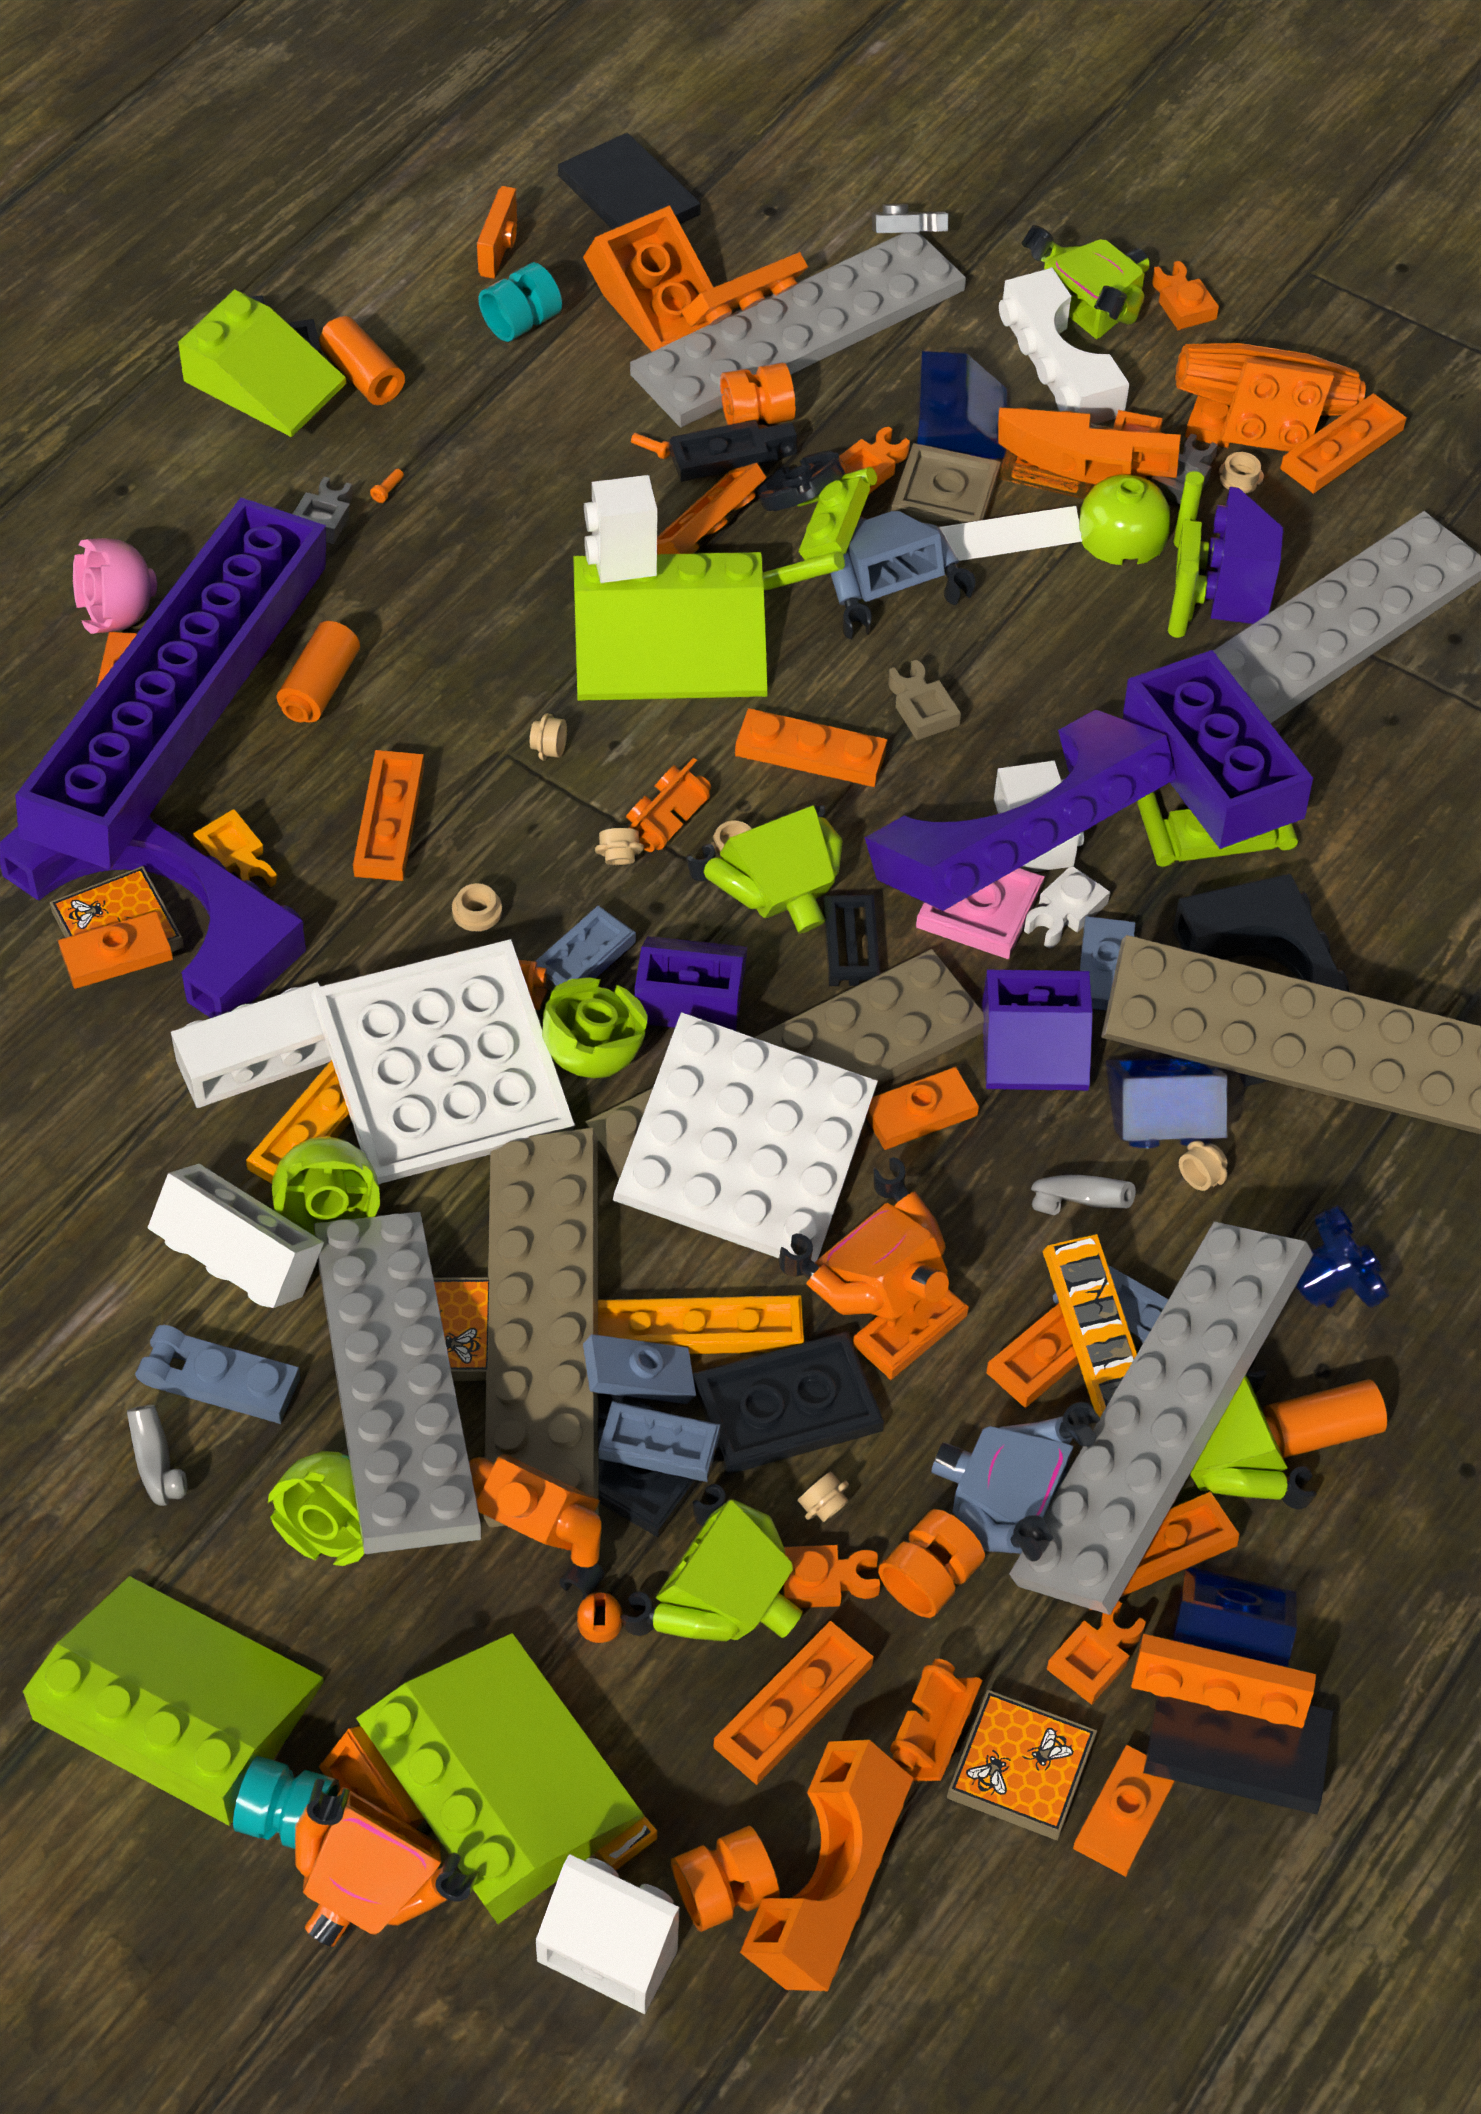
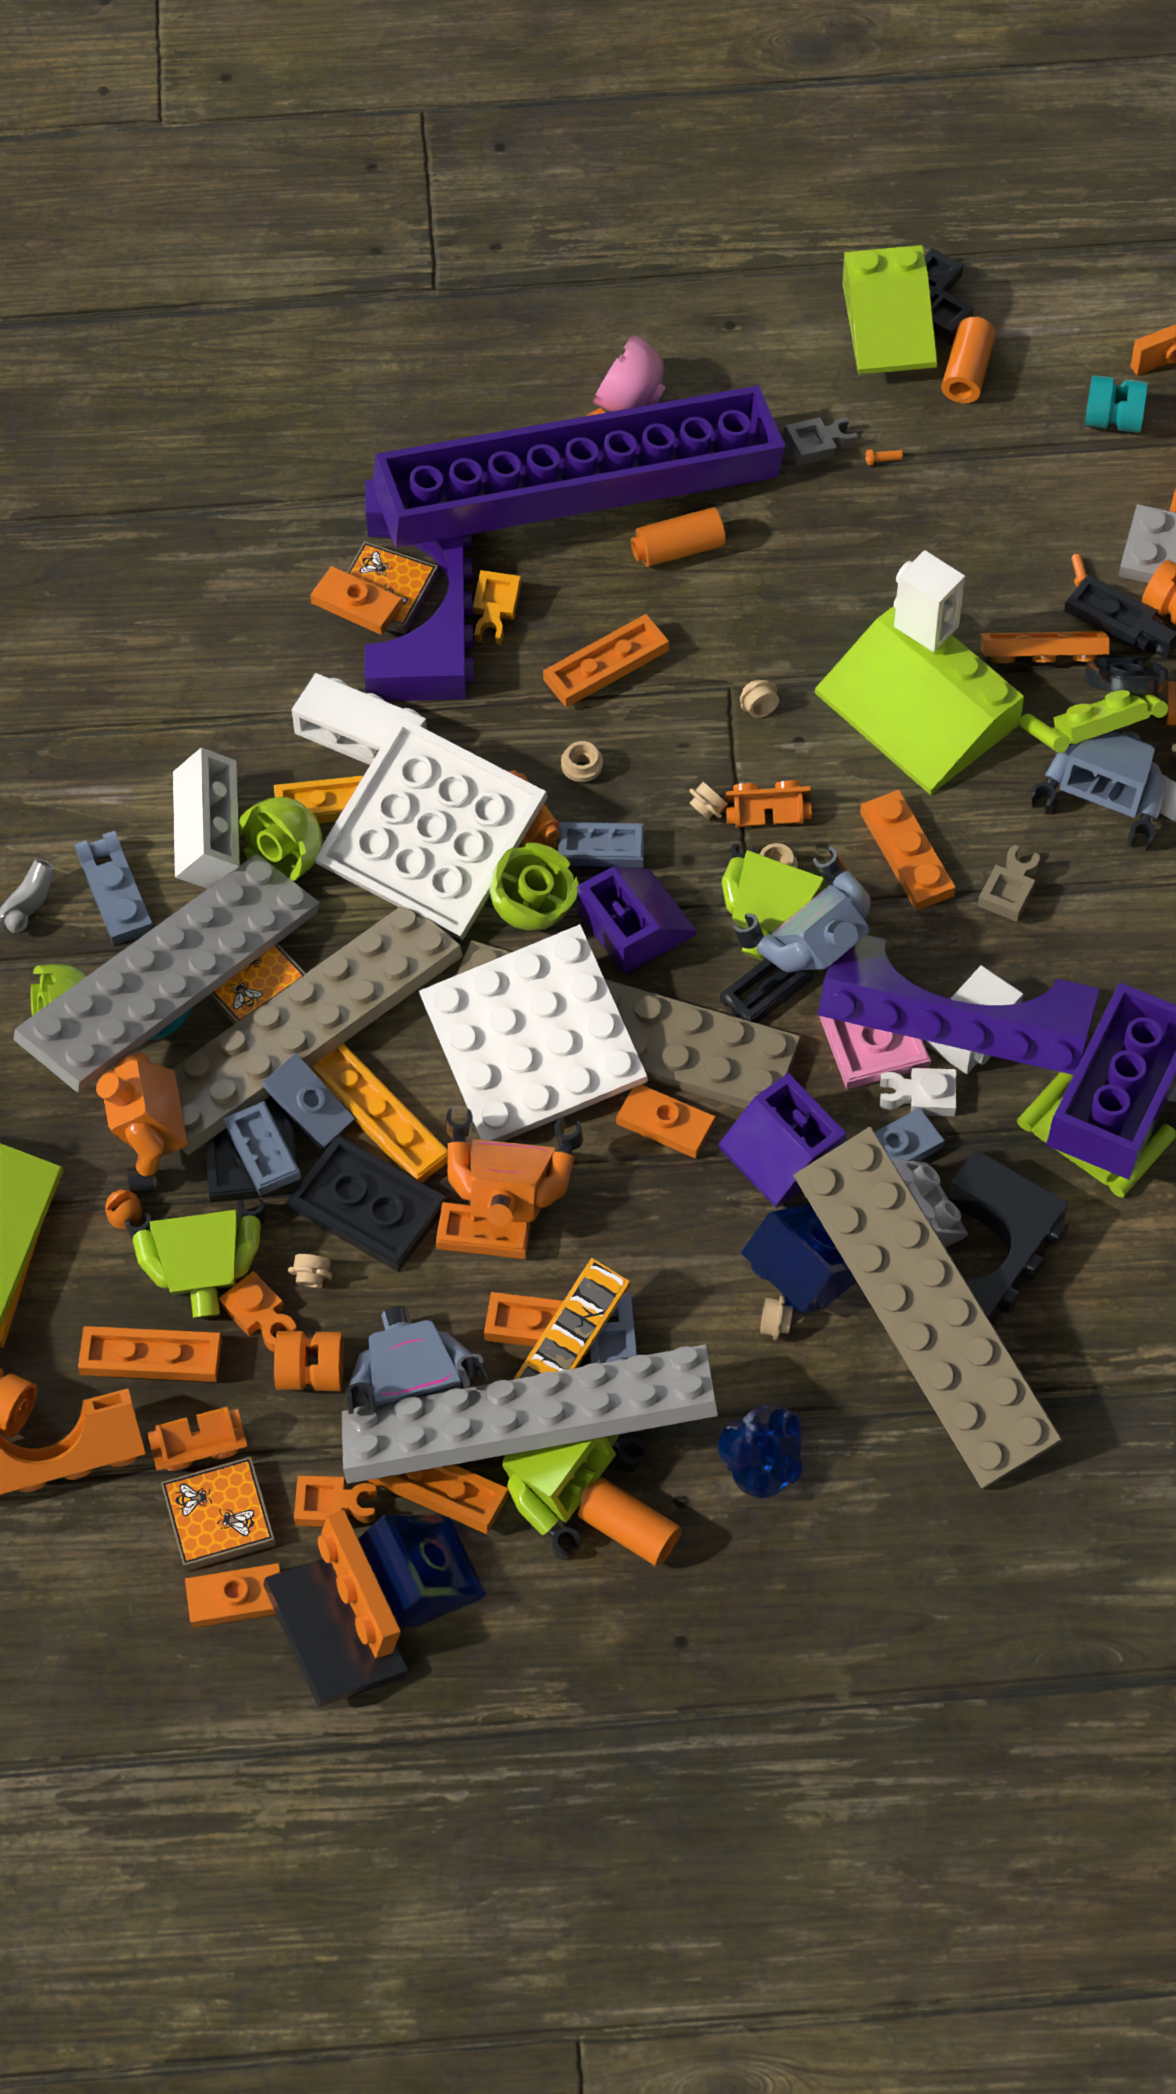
camera: 55 degrees right, 5 degrees up
light grey arm [1031,1175,1136,1215] -> none
none -> sand blue torso [733,847,871,973]

